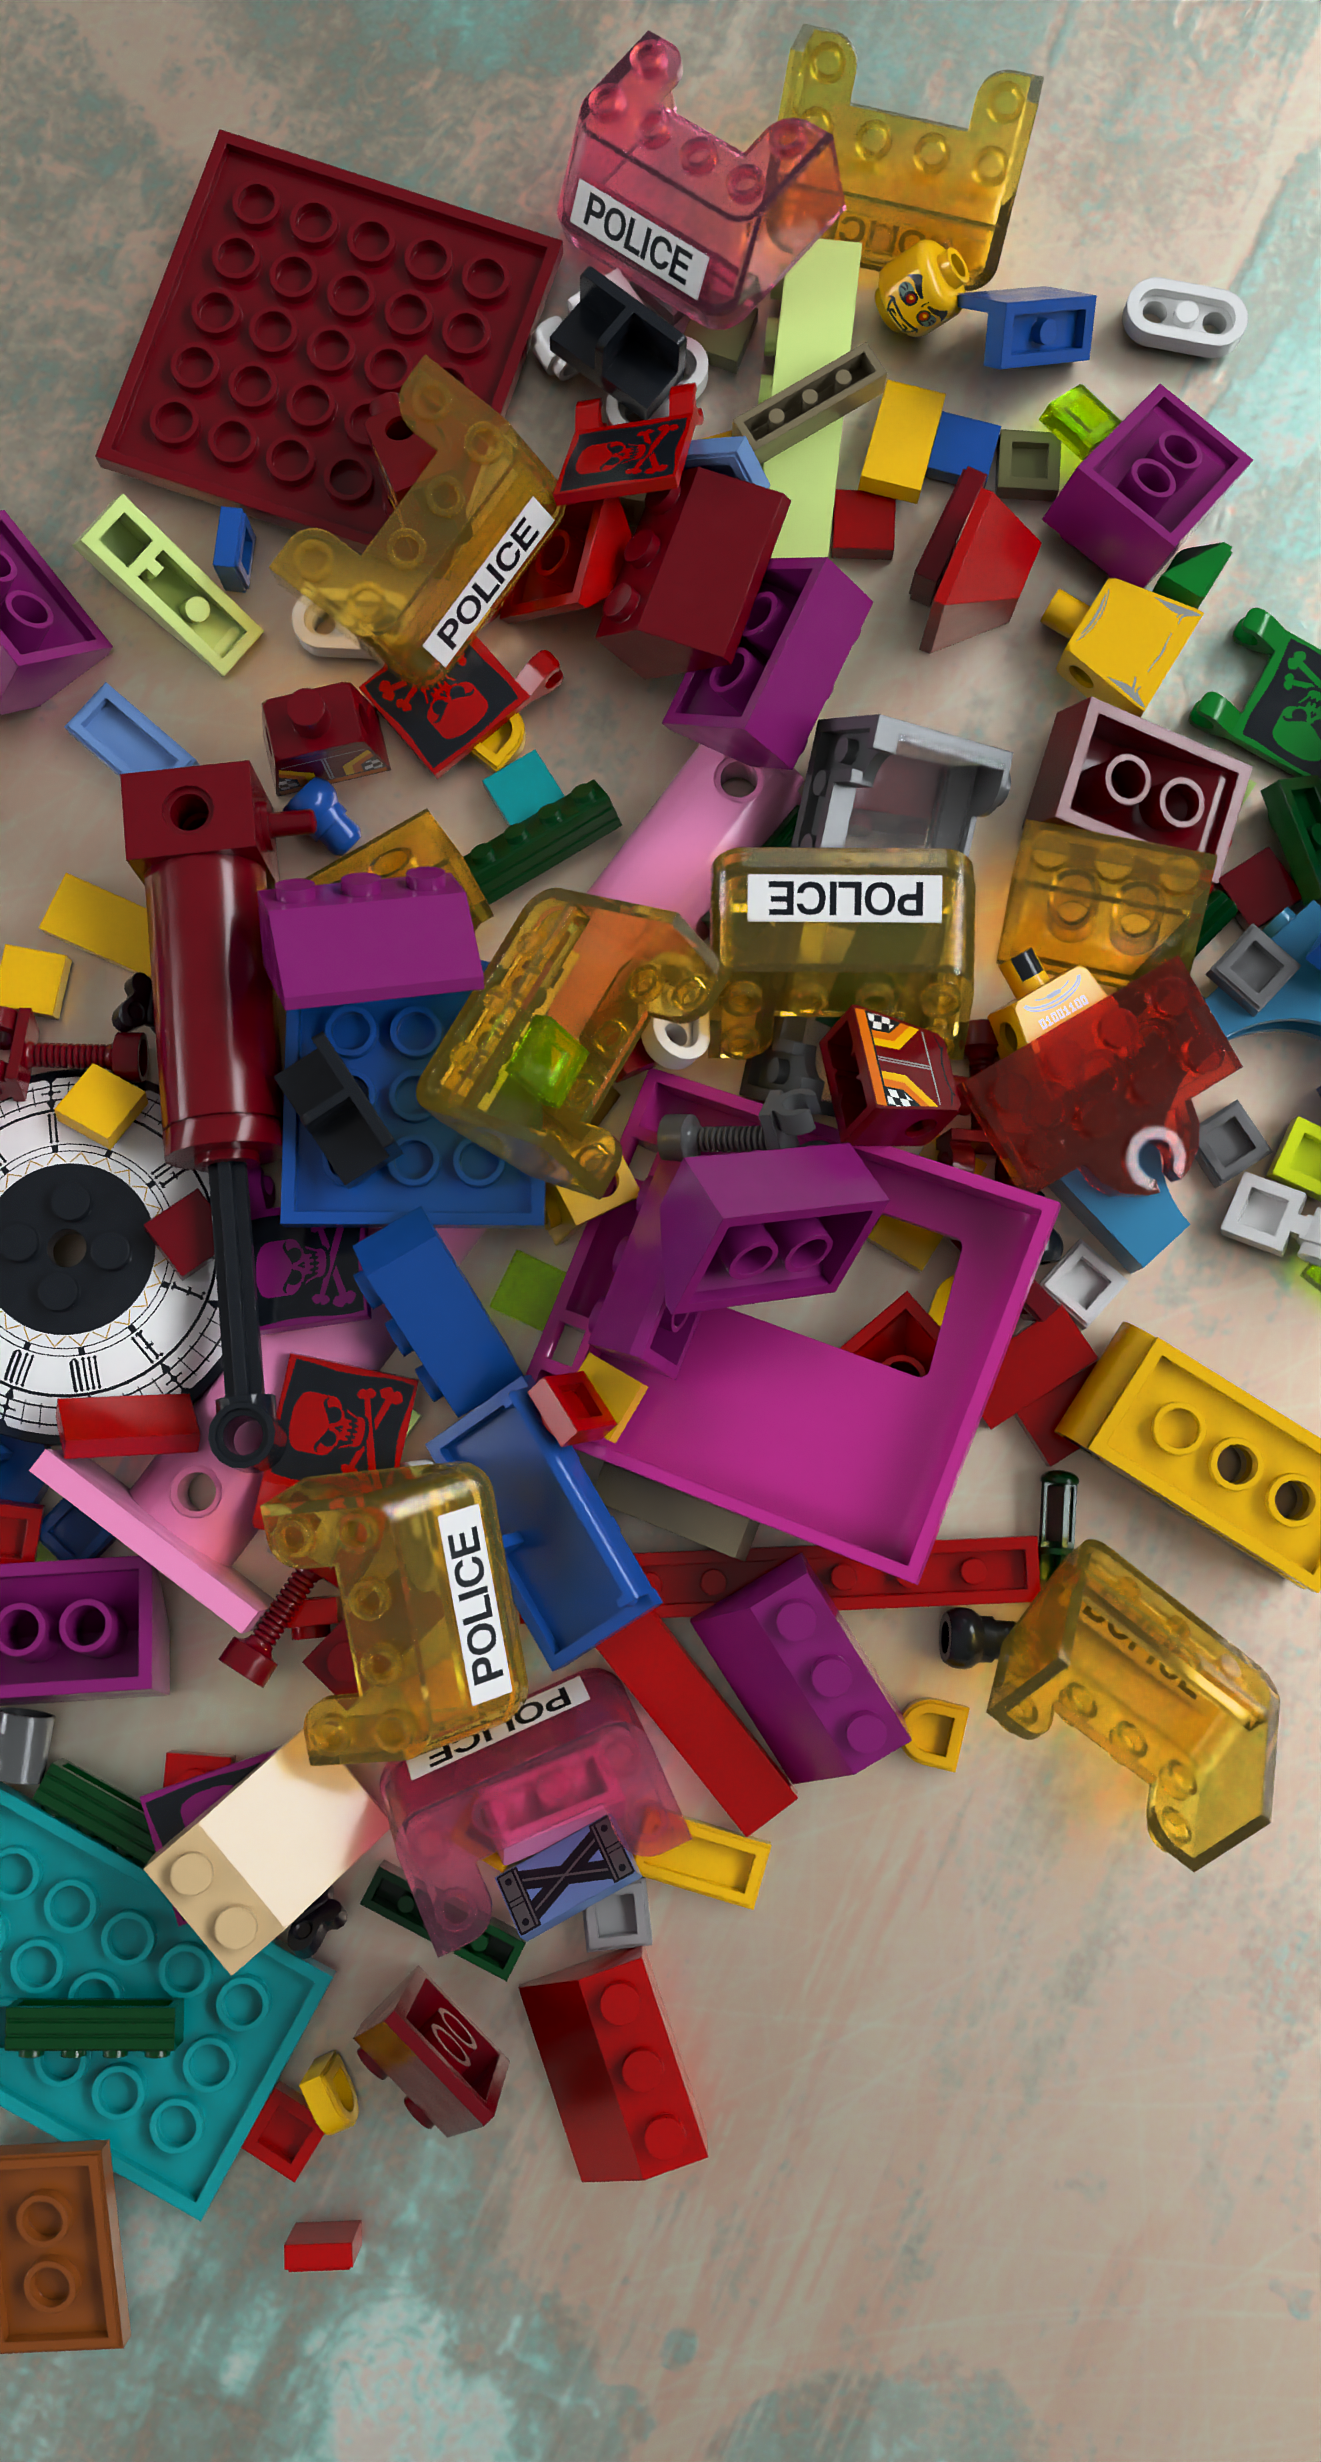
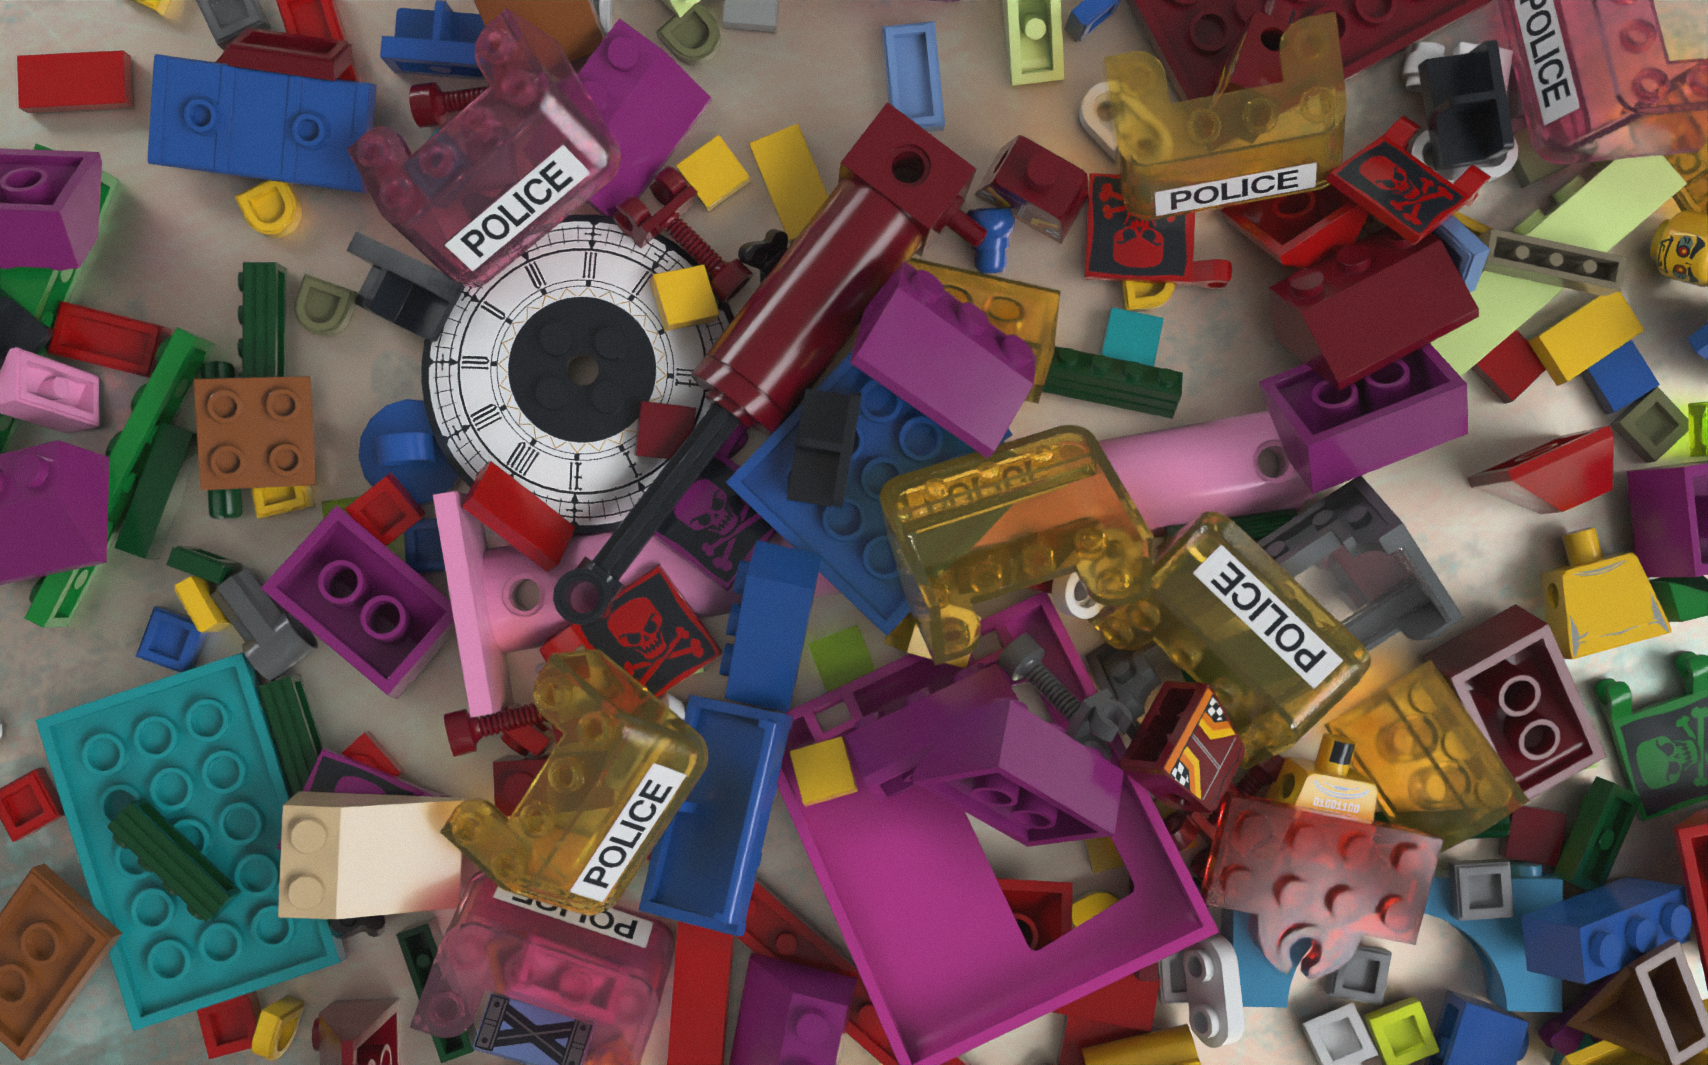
camera: 35 degrees right, 5 degrees up
clear neon green tile [504,1014,590,1108] -> none
red plate [527,1371,618,1447] -> none
dark tan piece [594,1461,760,1561] -> none
dark red tile [909,466,987,607] -> none
none -> white plate [1183,933,1244,1048]

